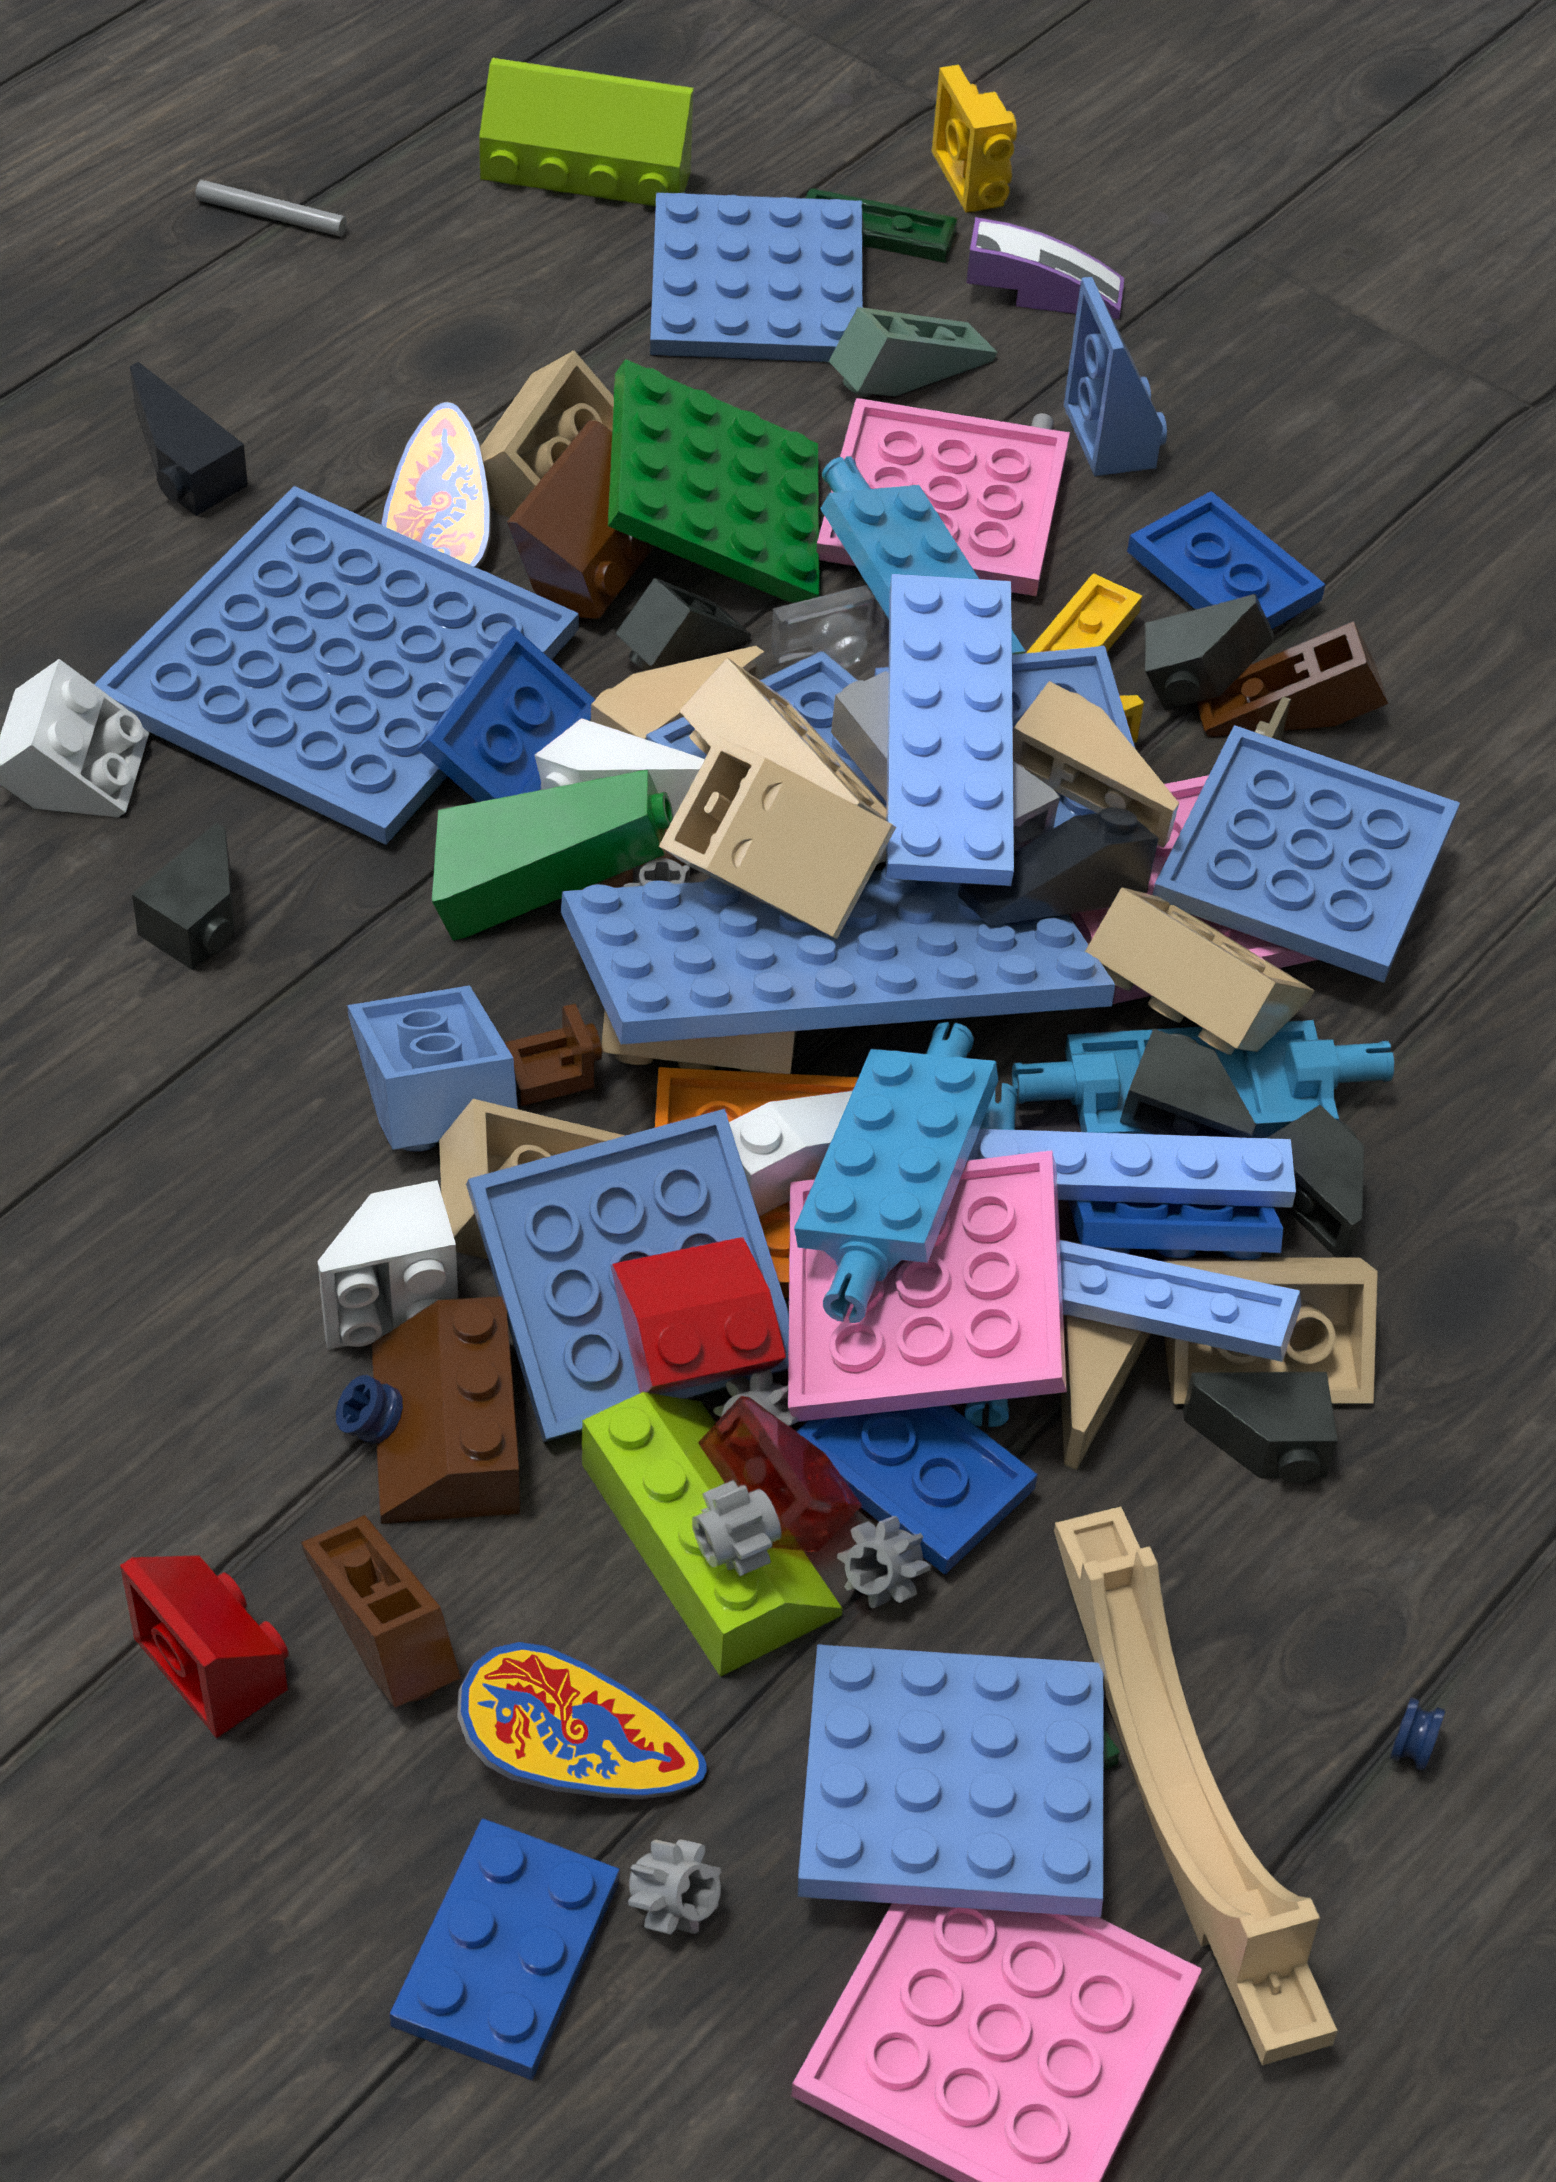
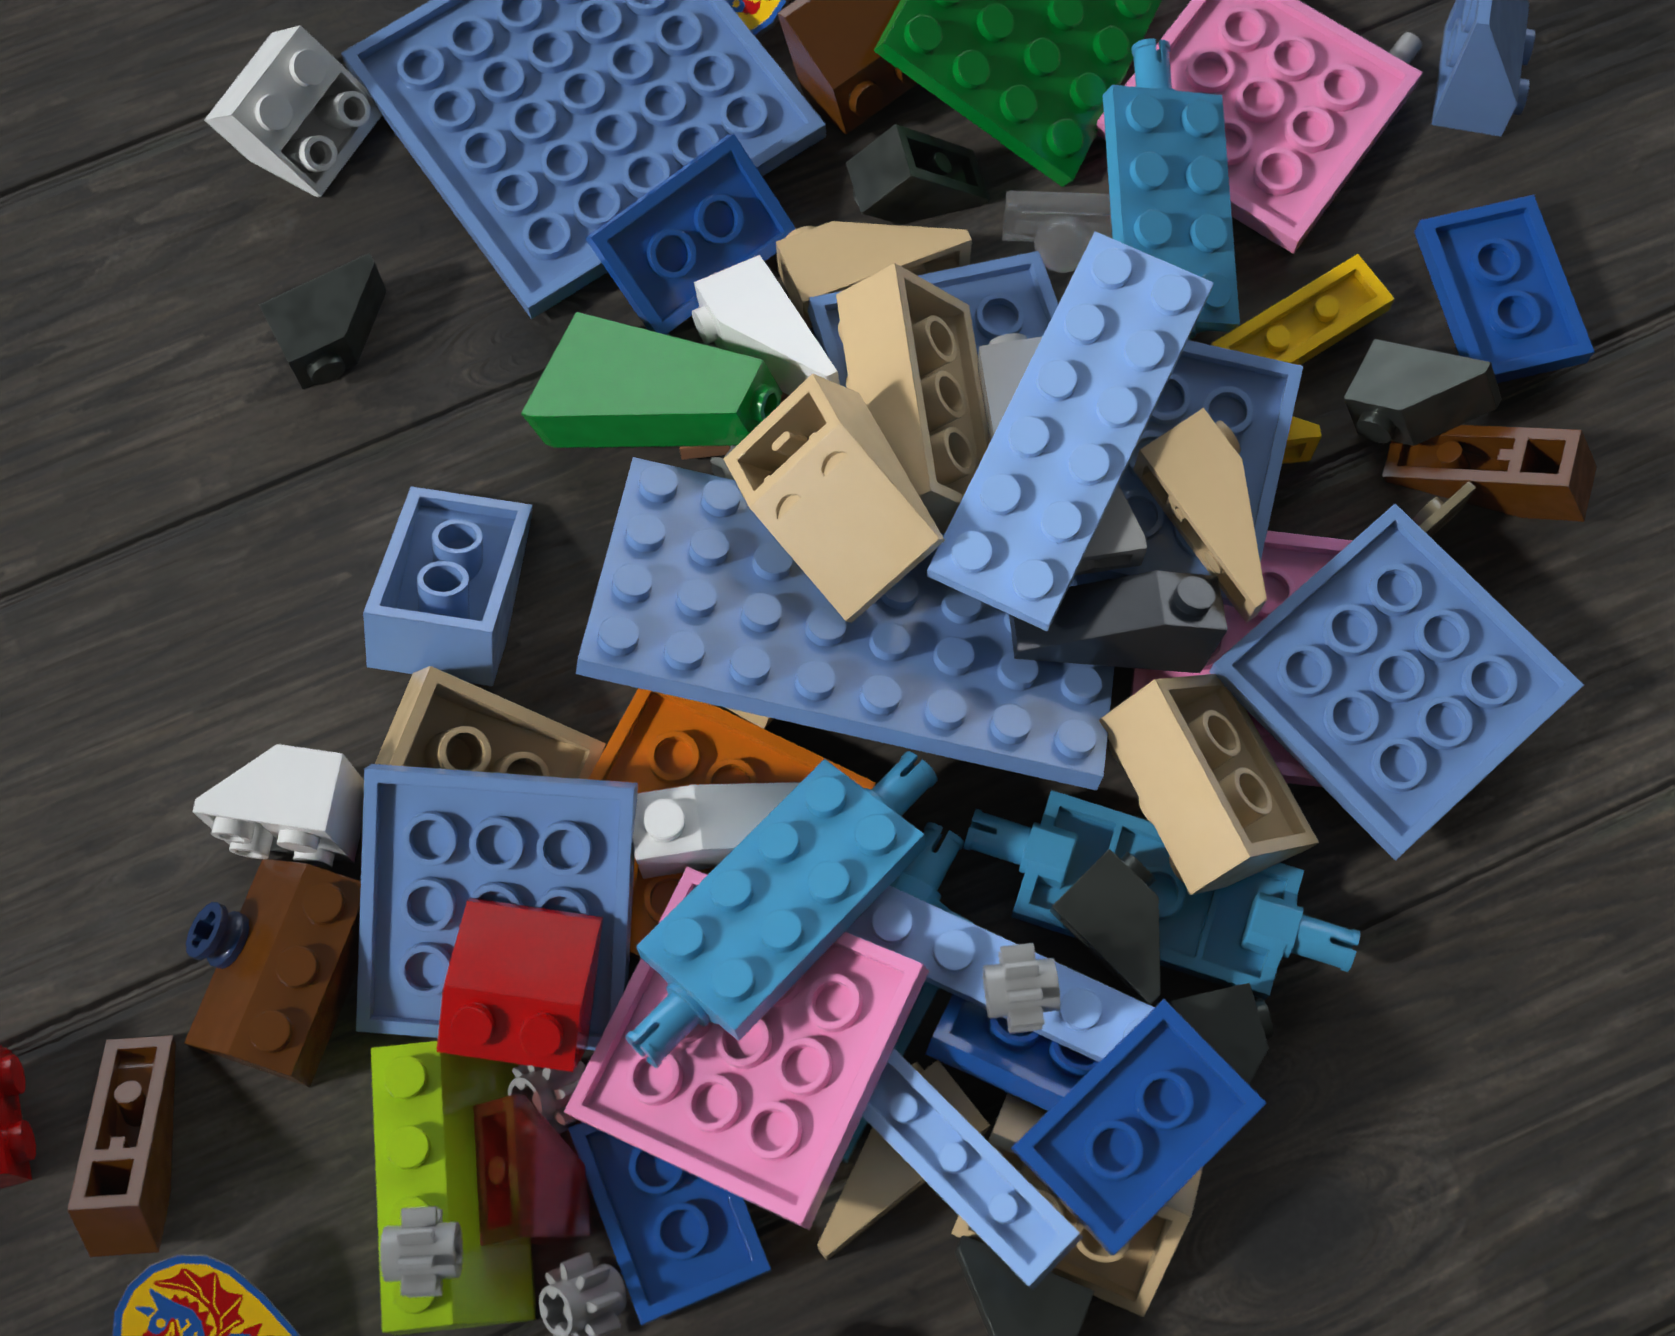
camera: 30 degrees right, 20 degrees up
reddish brown bracket [504,1003,602,1106] -> none
none -> light grey gear [983,943,1060,1033]
none -> blue plate [1011,999,1266,1256]

